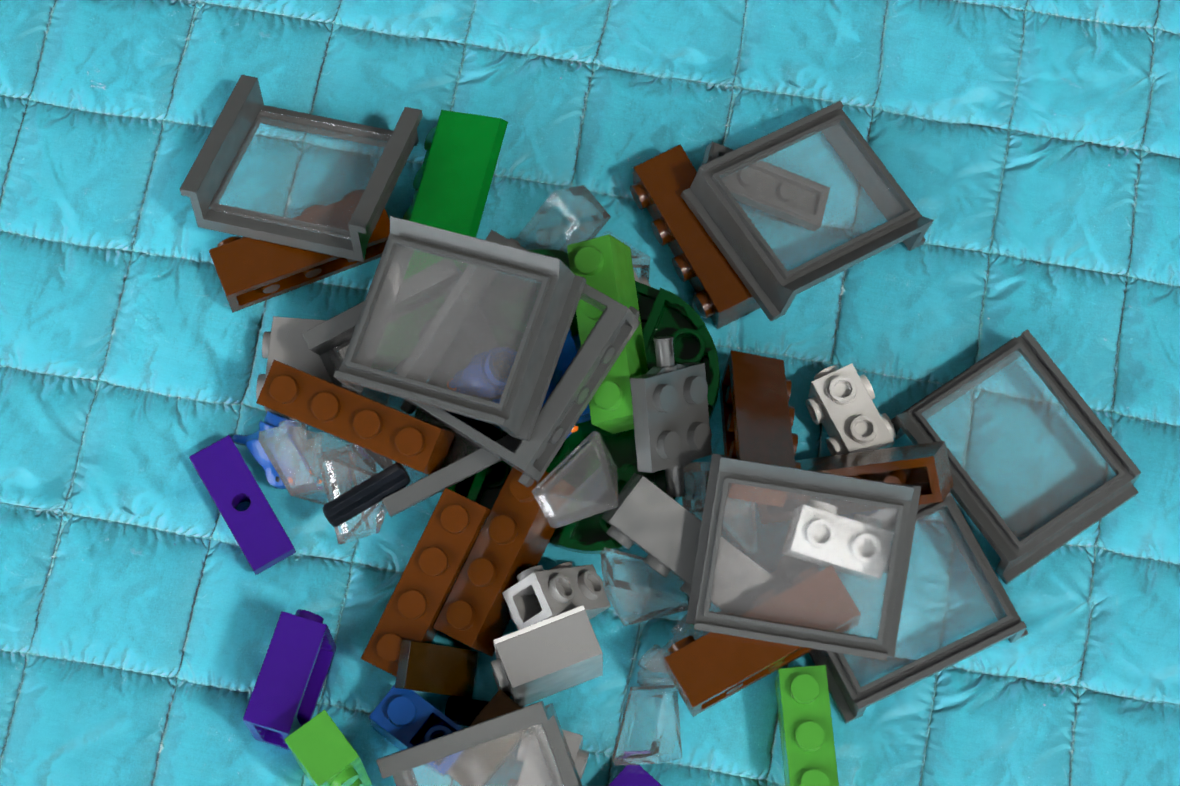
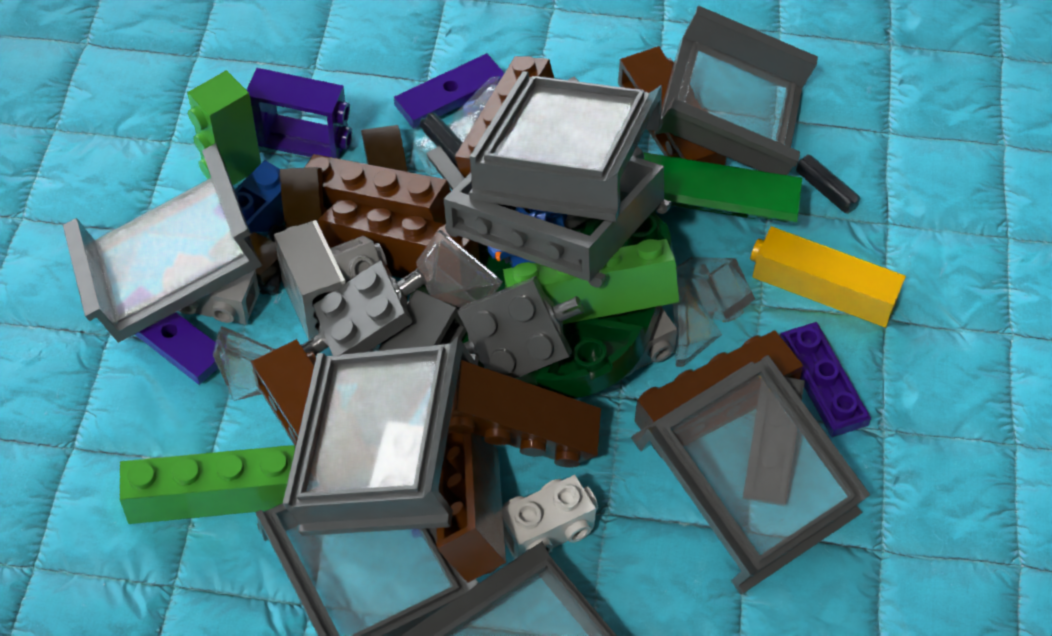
camera: 85 degrees right, 15 degrees down
none -> dark grey plate [301,260,427,356]
none -> dark brown slope [361,125,408,172]
none -> yellow brick [750,226,906,328]
none -> dark purple tile [780,322,871,438]
none -> black axle [796,154,860,214]

